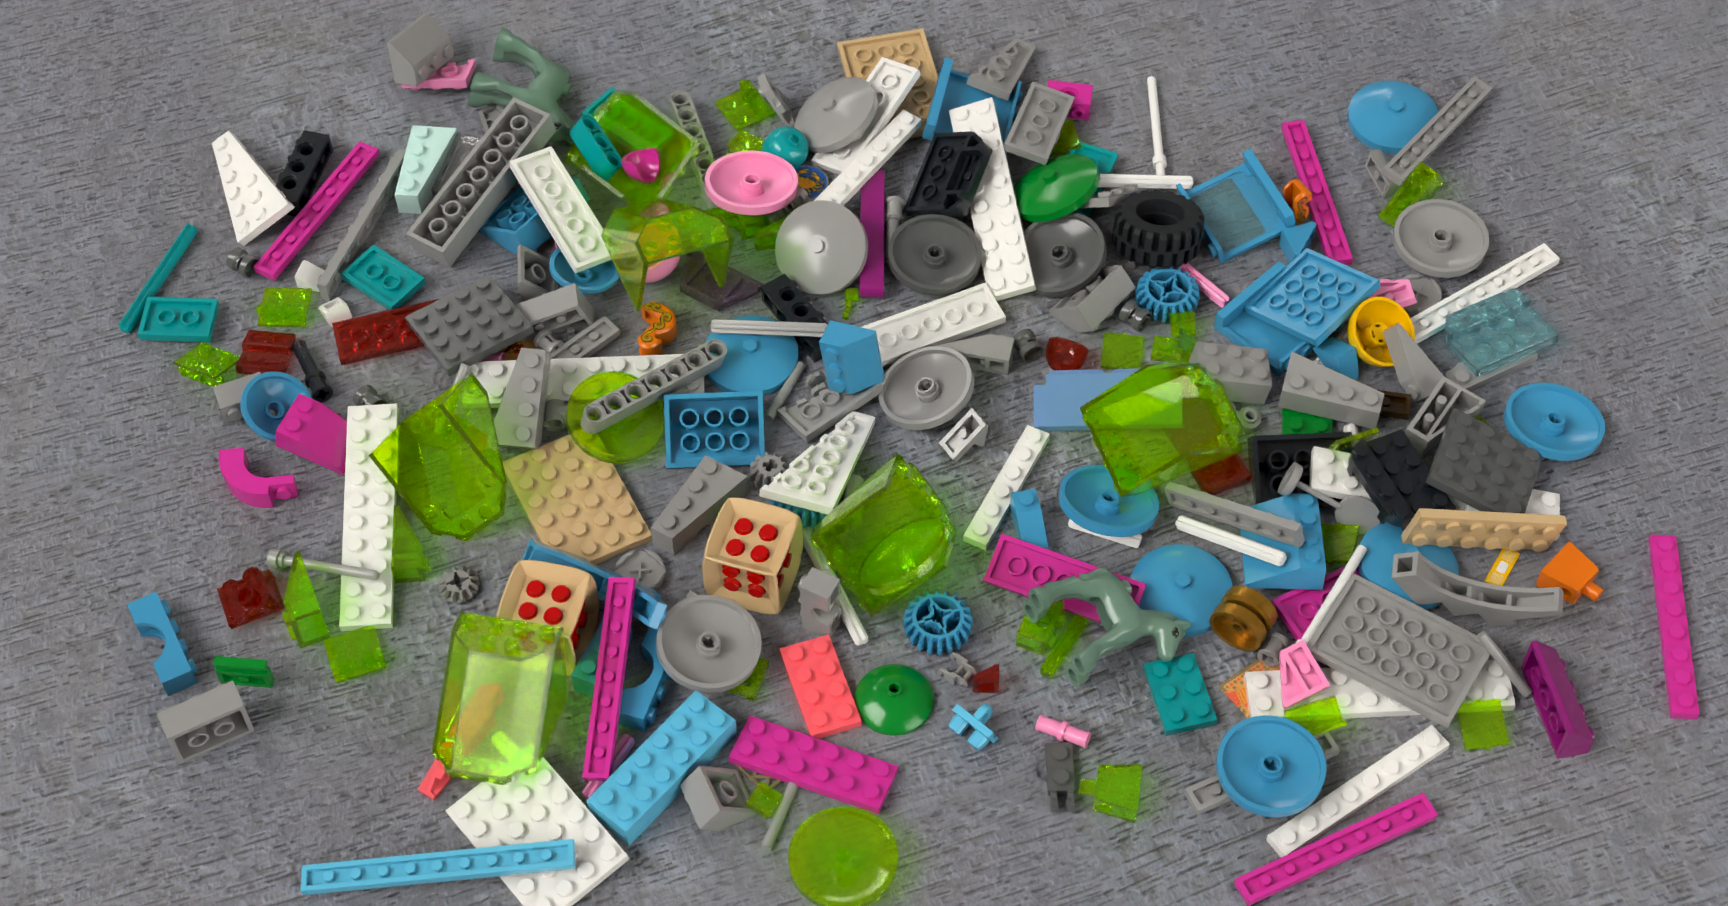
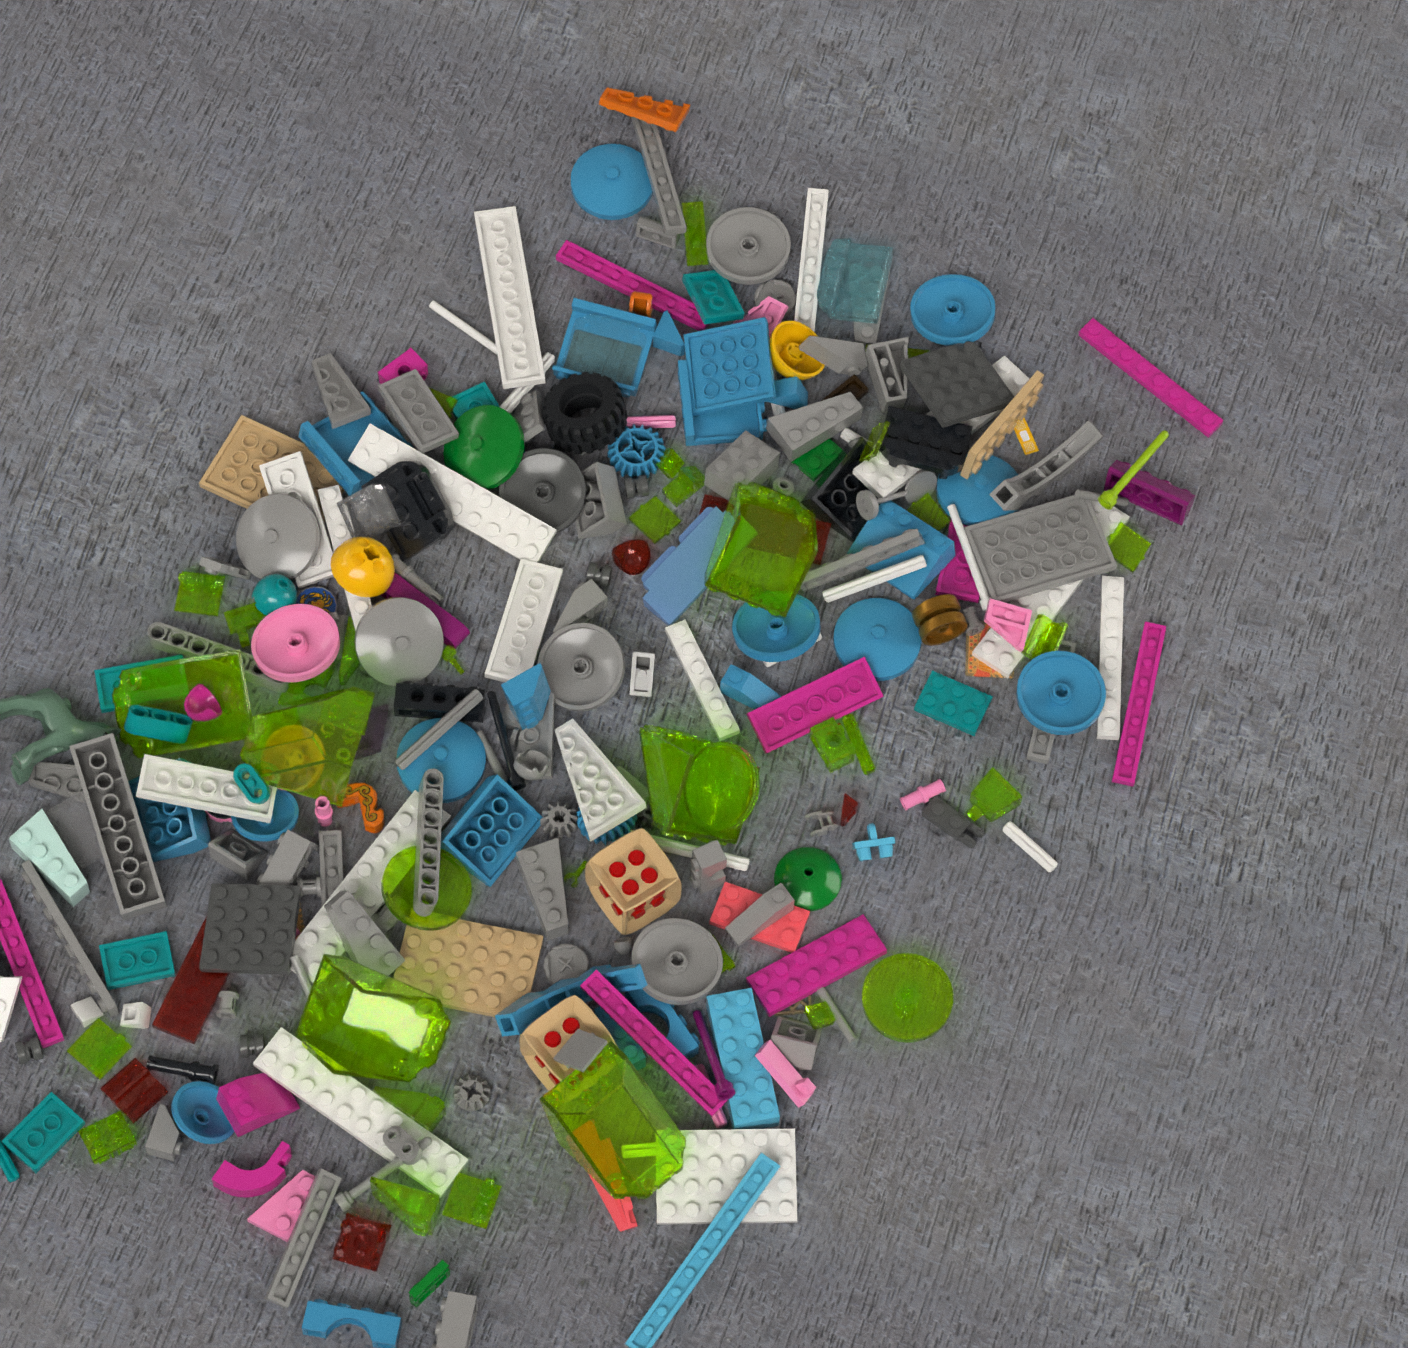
camera: 55 degrees left, 10 degrees up
dark grey dish [888,214,982,295] -> none
dark azure gear [903,588,973,657] -> none
sand green animal [1023,567,1192,687] -> none
orange torso [1535,541,1604,604] -> none
none -> light grey bush [216,991,239,1019]
none -> teal plate [233,763,270,805]
none -> bright pink wing [247,1170,315,1242]
none -> light grey plate [264,1168,342,1308]
none -> bright pink pin [315,796,333,827]
none -> yellow piece [331,537,395,597]
none -> clear brick [337,484,401,538]
none -> light grey plate [383,1126,422,1165]
none -> white plate [474,206,546,389]
none -> black piece [487,691,526,791]
none -> light grey hair [513,750,550,781]
none -> light grey piece [554,1029,608,1072]
none -> orange wing [599,88,690,132]
none -> teal plate [682,270,745,325]
none -> magenta piece [693,1010,735,1100]
none -> light grey slope [725,883,795,947]
none -> bright pink hinge [755,1040,816,1108]
none -> white axle [1003,821,1058,873]
none -> lime piece [1098,430,1169,510]

